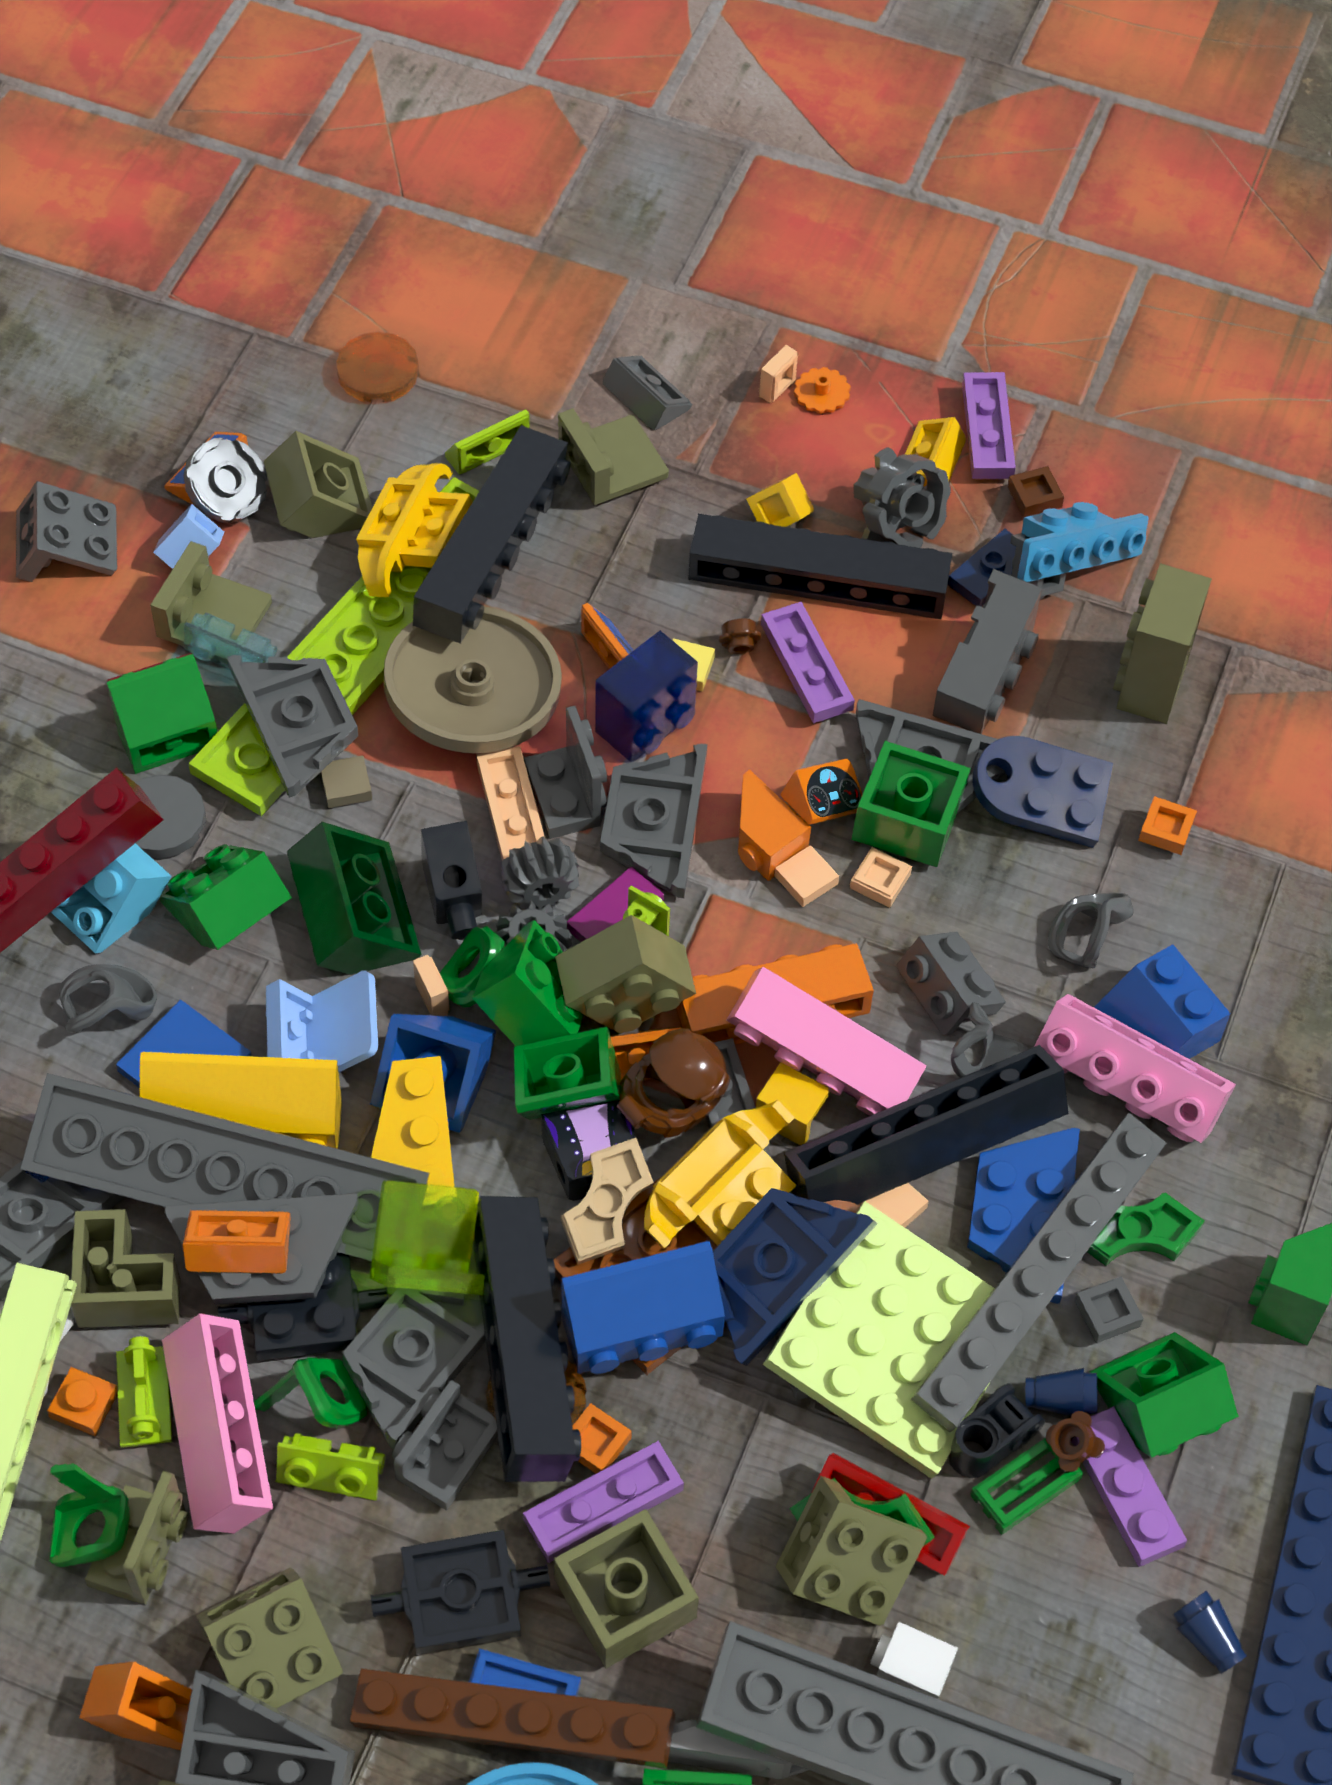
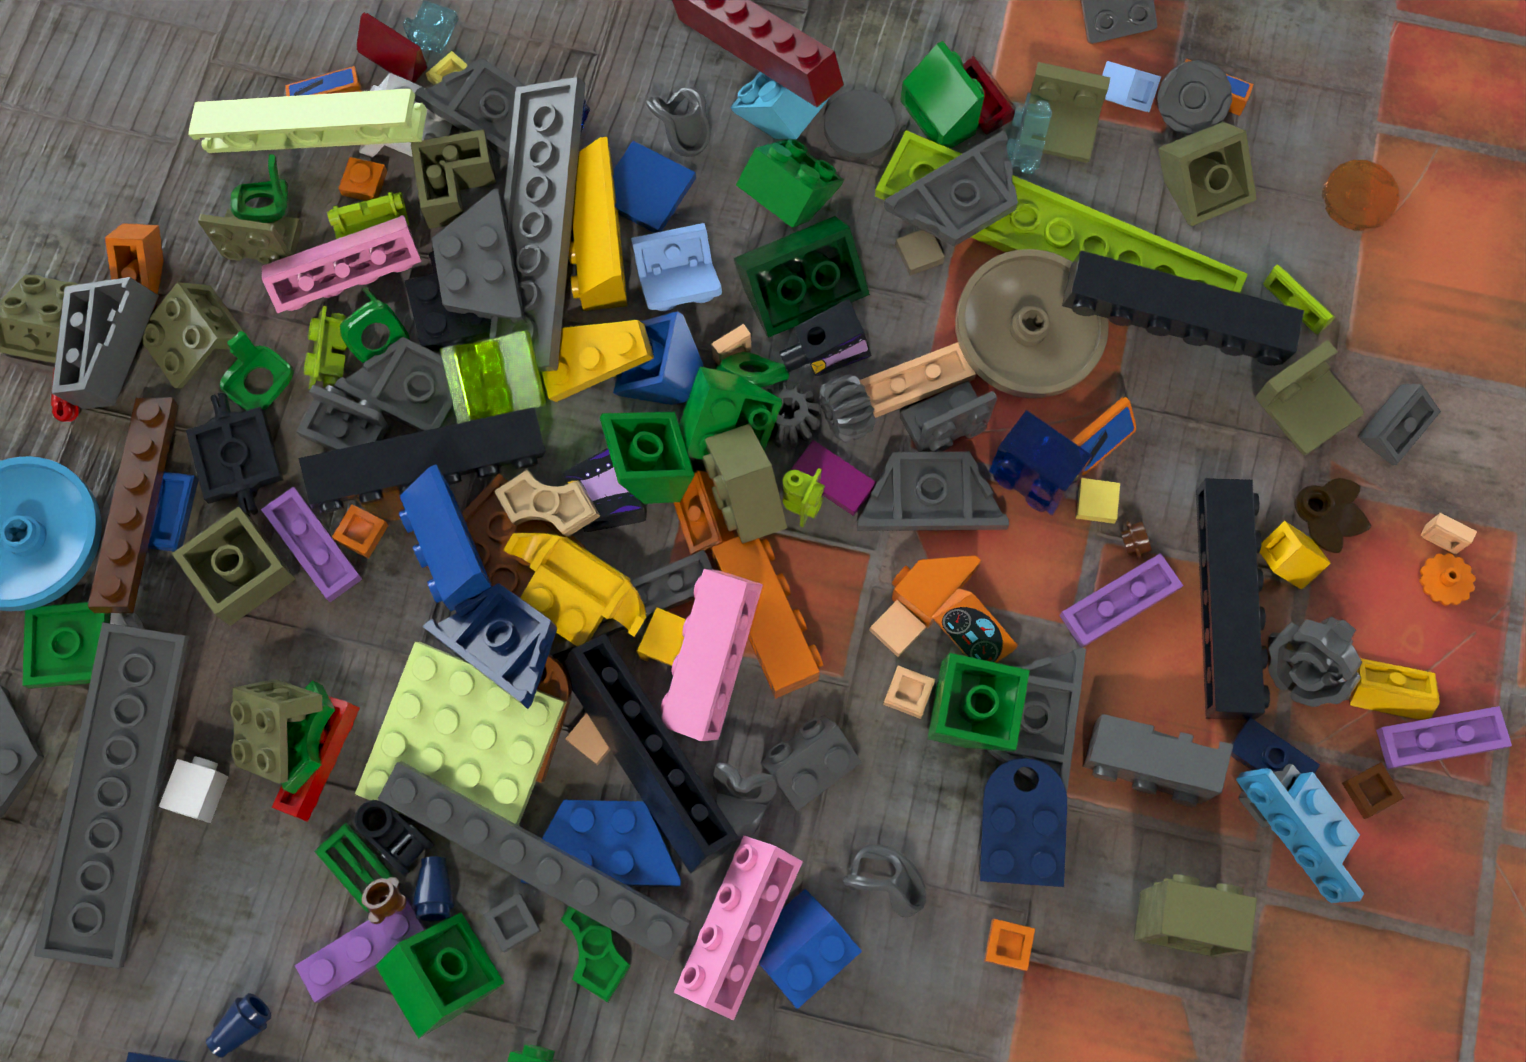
camera: 85 degrees right, 15 degrees up
orange slope [183,1210,291,1273] -> none
yellow plate [356,463,473,598] -> none
reddish brown helmet [617,1028,731,1138] -> none
none -> green piece [220,331,294,411]
none -> dark brown plate [1295,478,1371,553]

